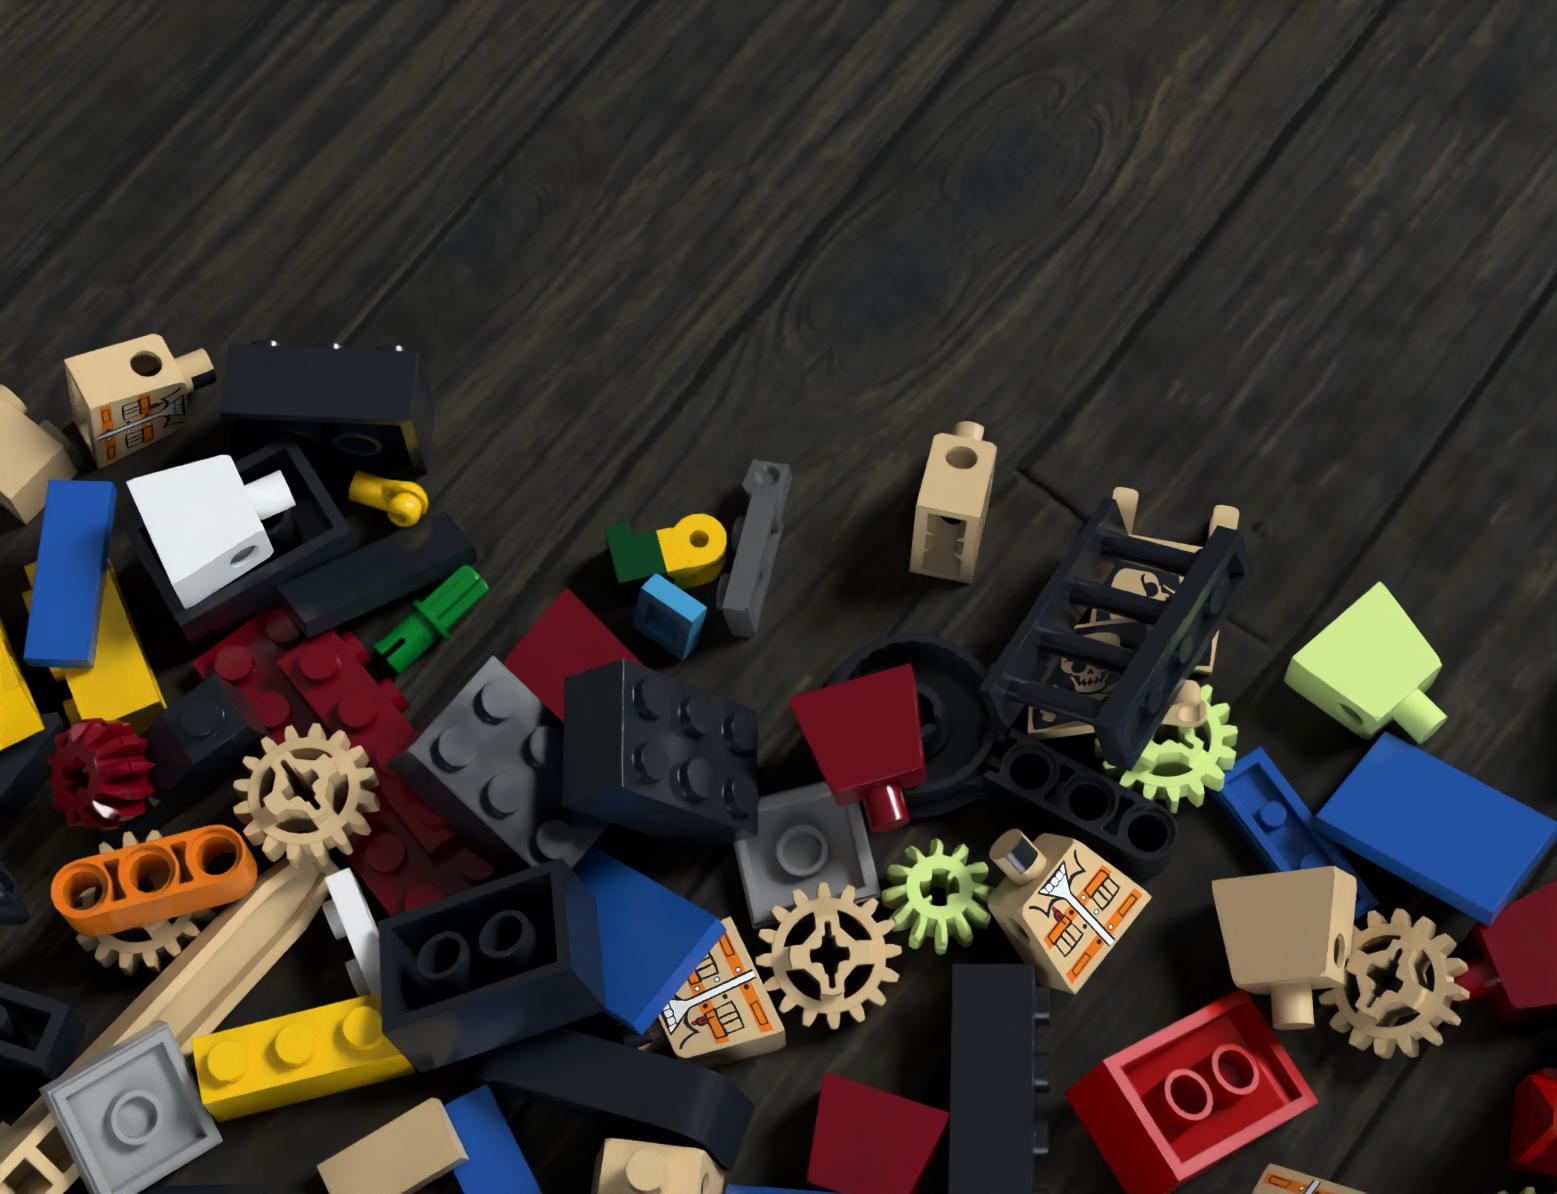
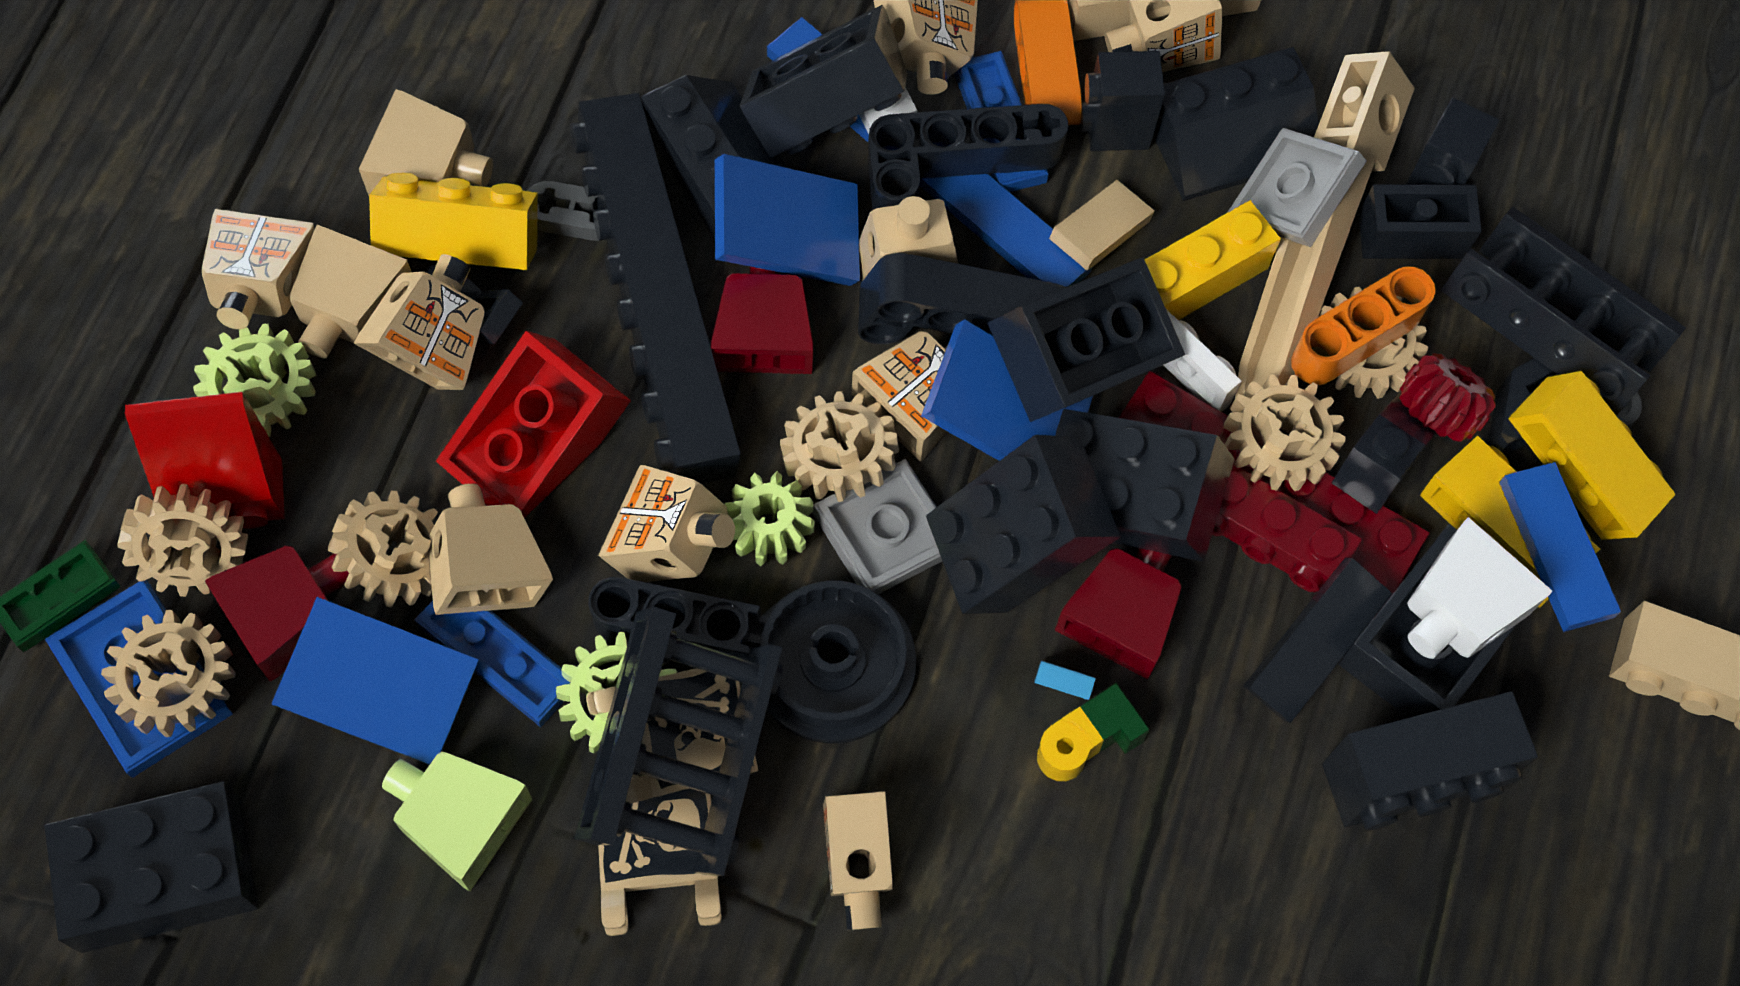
camera: 155 degrees right, 0 degrees up
tan torso [64,334,217,469] -> none
yellow arm [348,470,428,527] -> none
green axle [372,565,489,676] -> none
dark grey hinge [716,459,792,638] -> none
dark red torso [789,663,927,833] -> none

